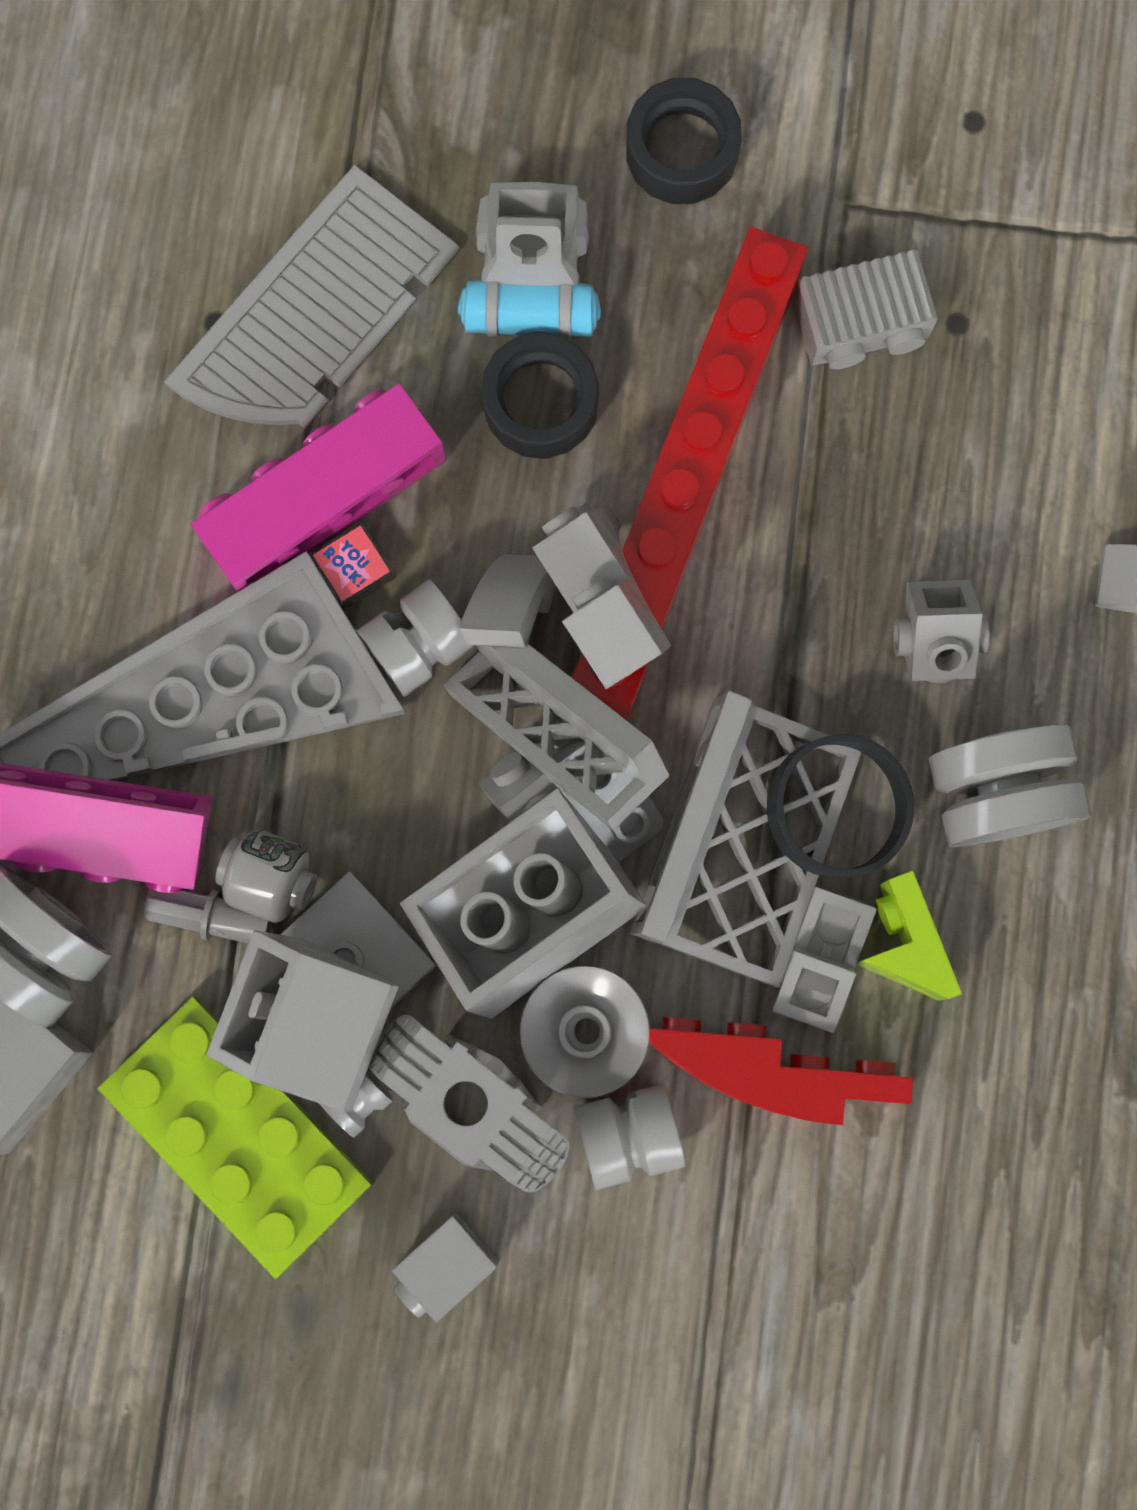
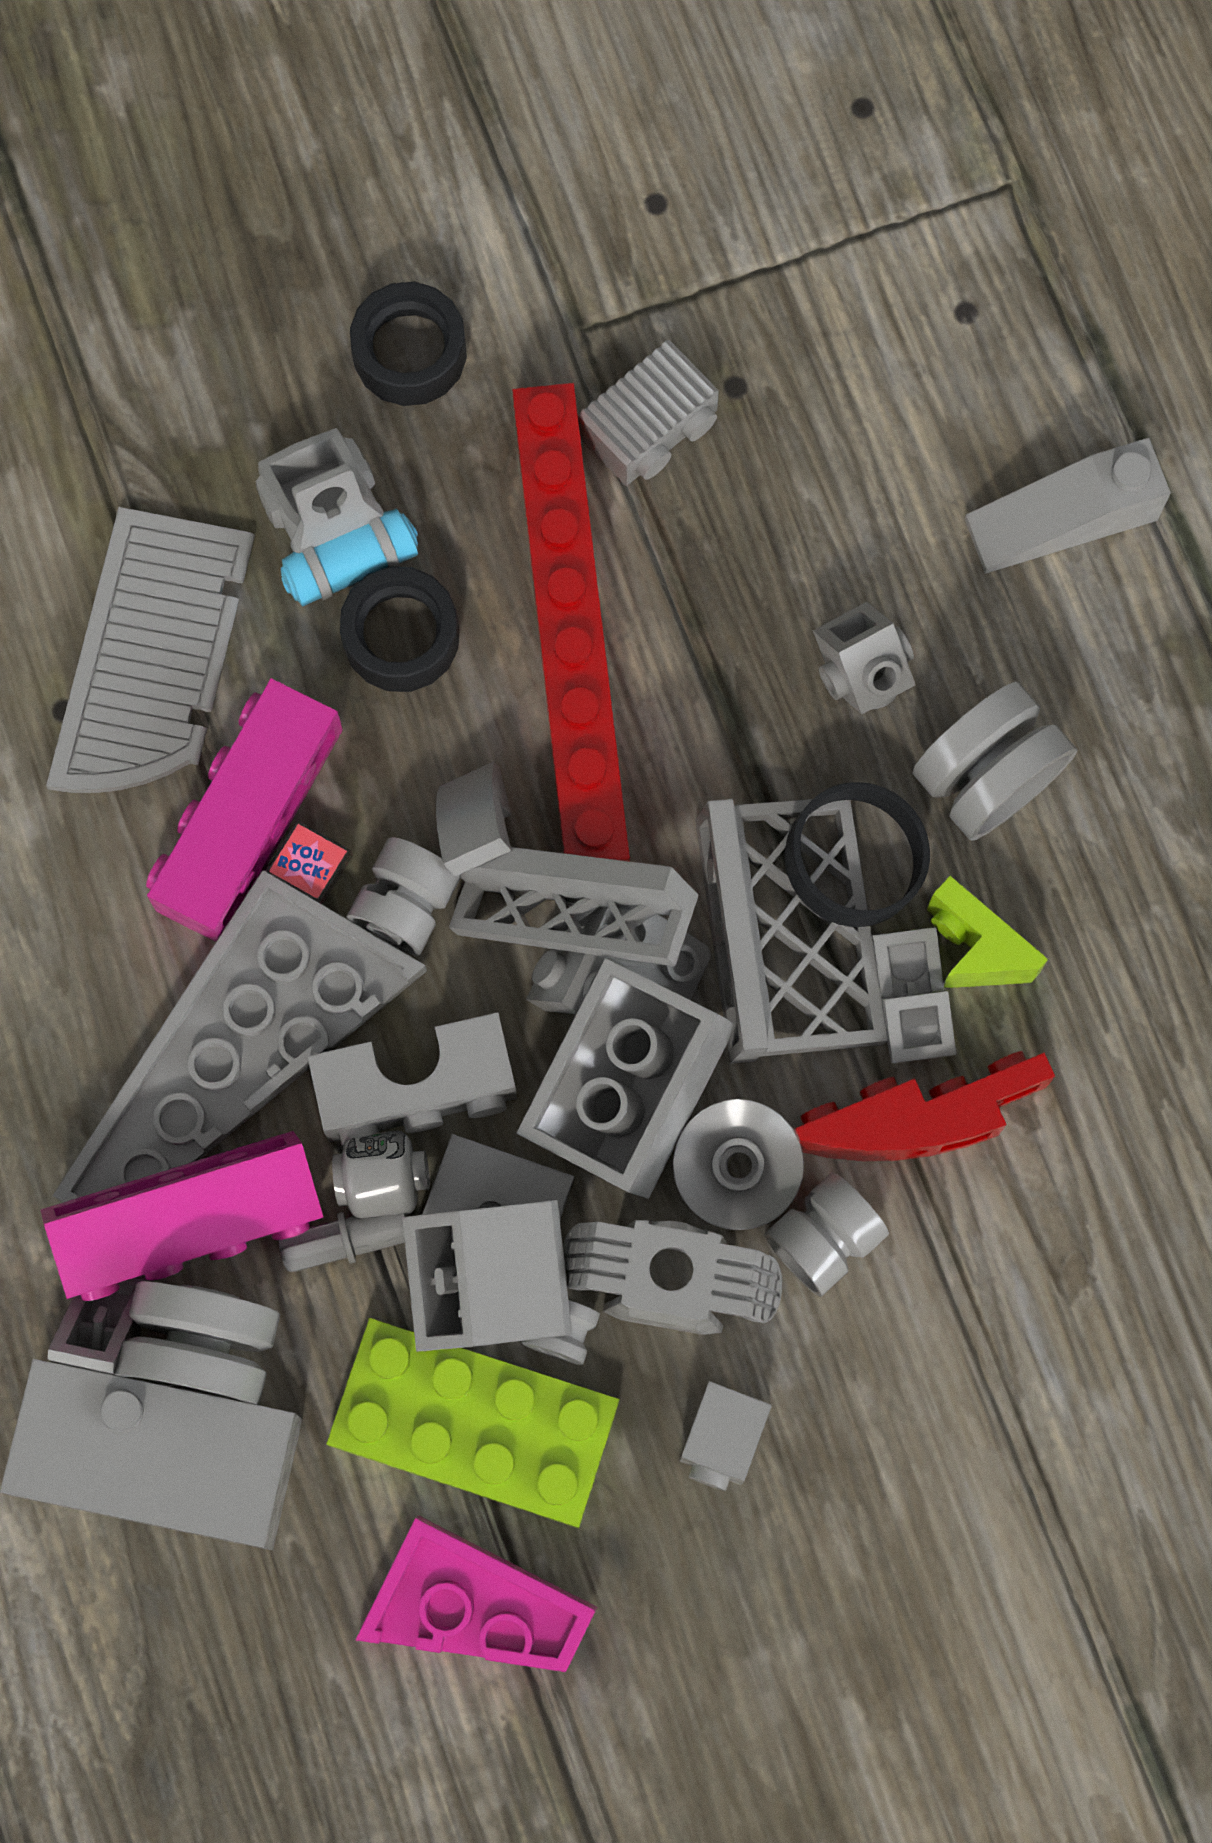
camera: 30 degrees left, 5 degrees down
light grey arch [532,503,672,689] -> none
none -> light grey arch [307,1012,517,1147]
none -> dark pink wing [356,1516,598,1672]

